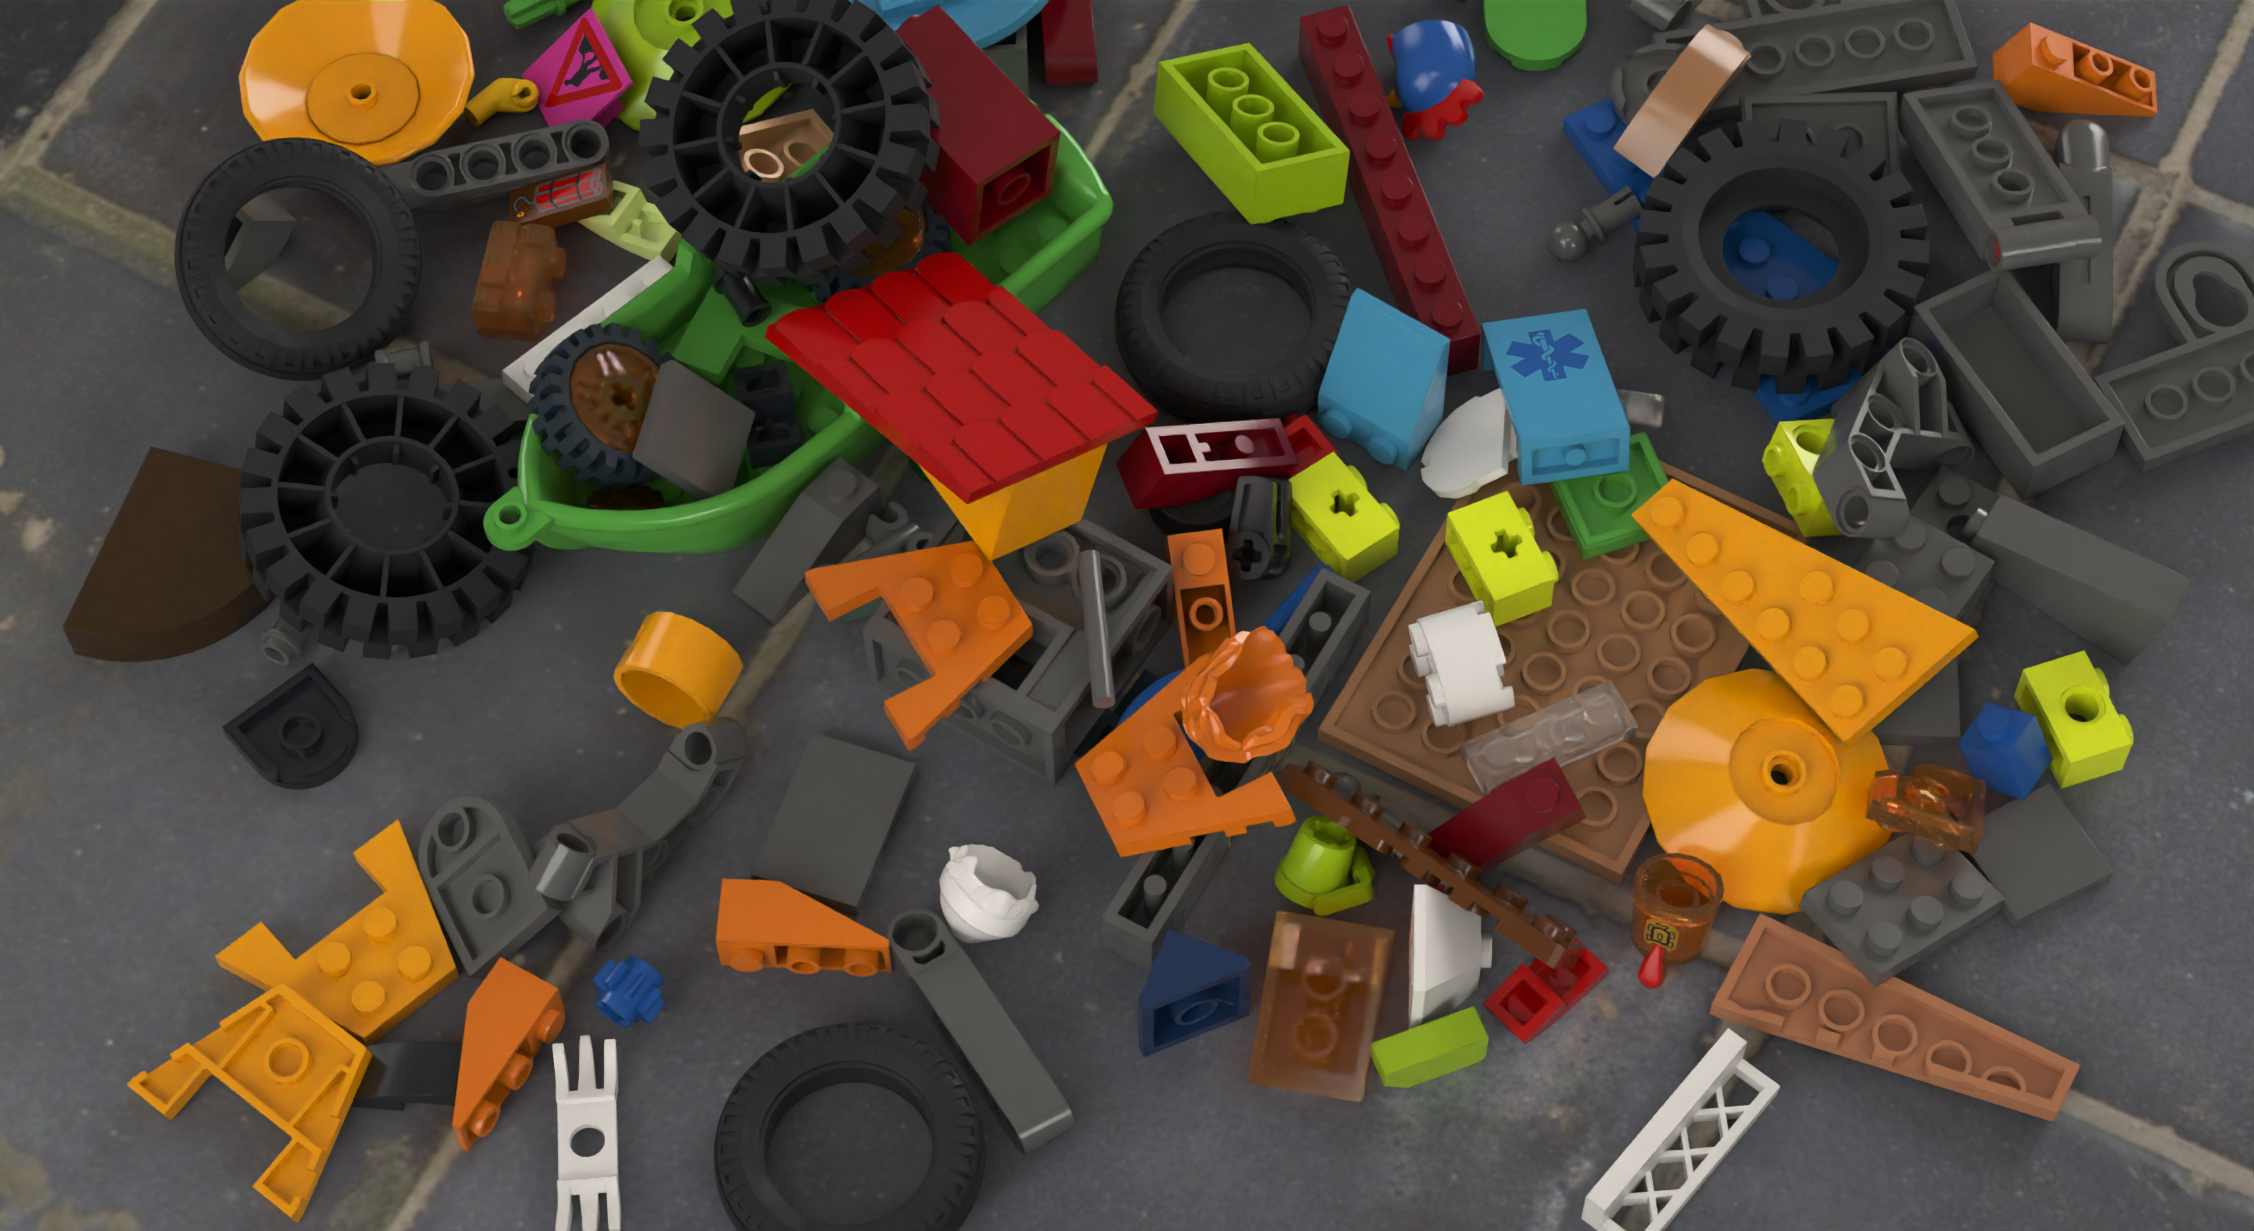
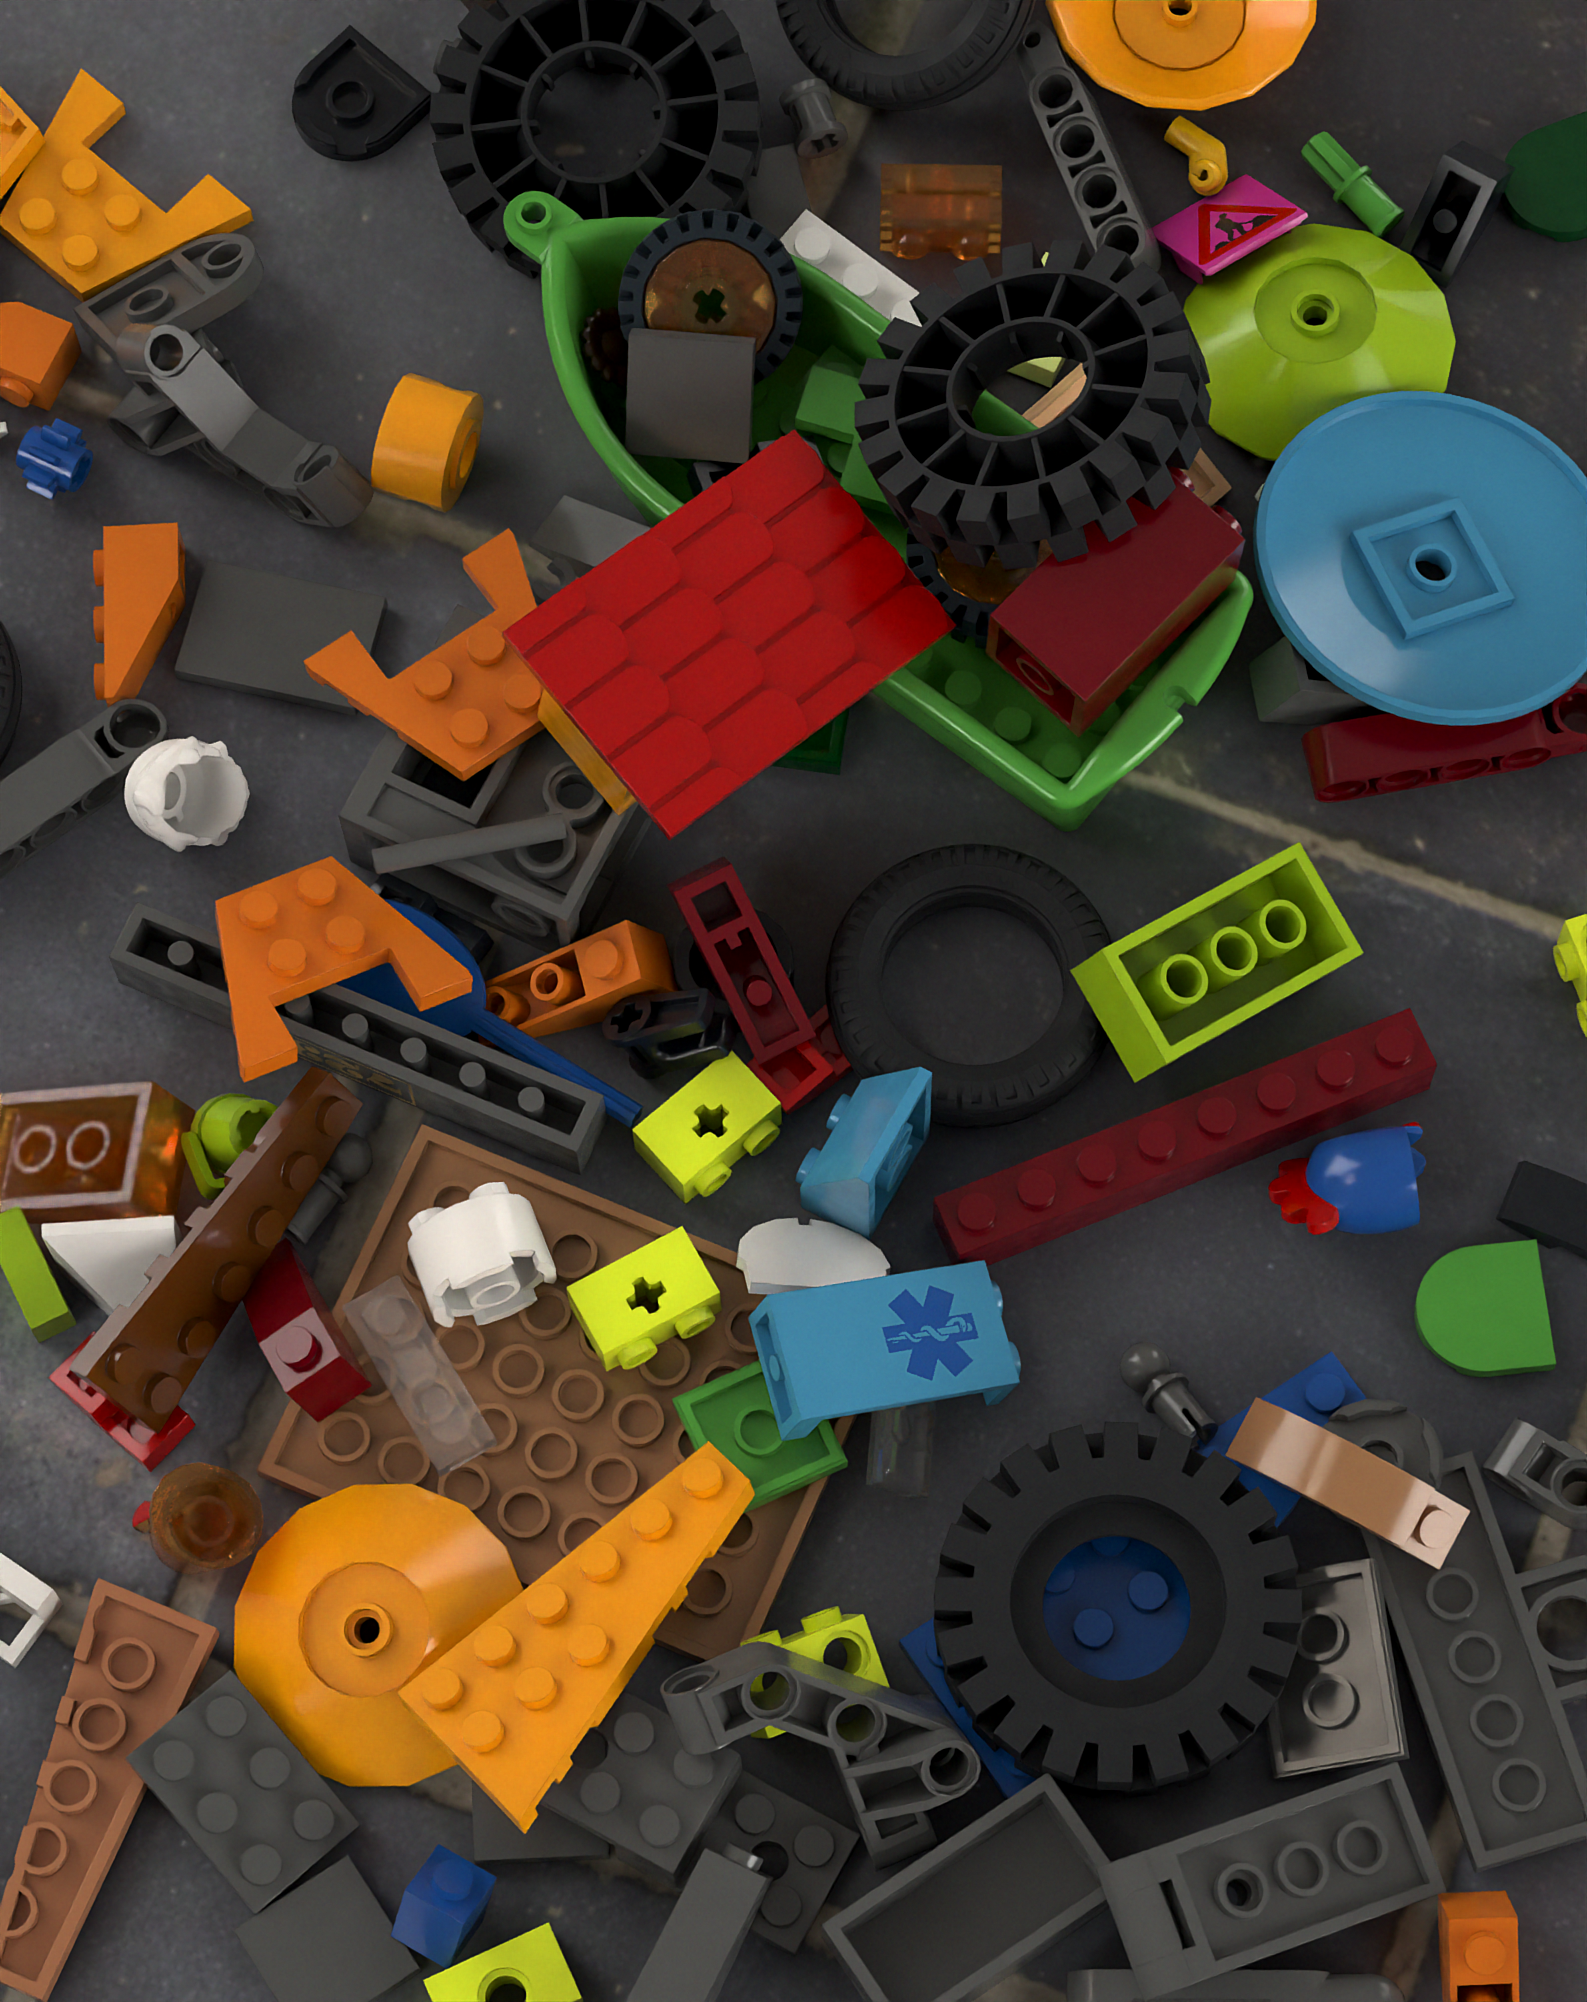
camera: 85 degrees right, 10 degrees up
tile [509,162,613,239] -> none
dark blue slope [1138,929,1251,1058] -> none
orange hair [1180,626,1314,763] -> none
clear orange plate [1865,763,1986,855] -> none

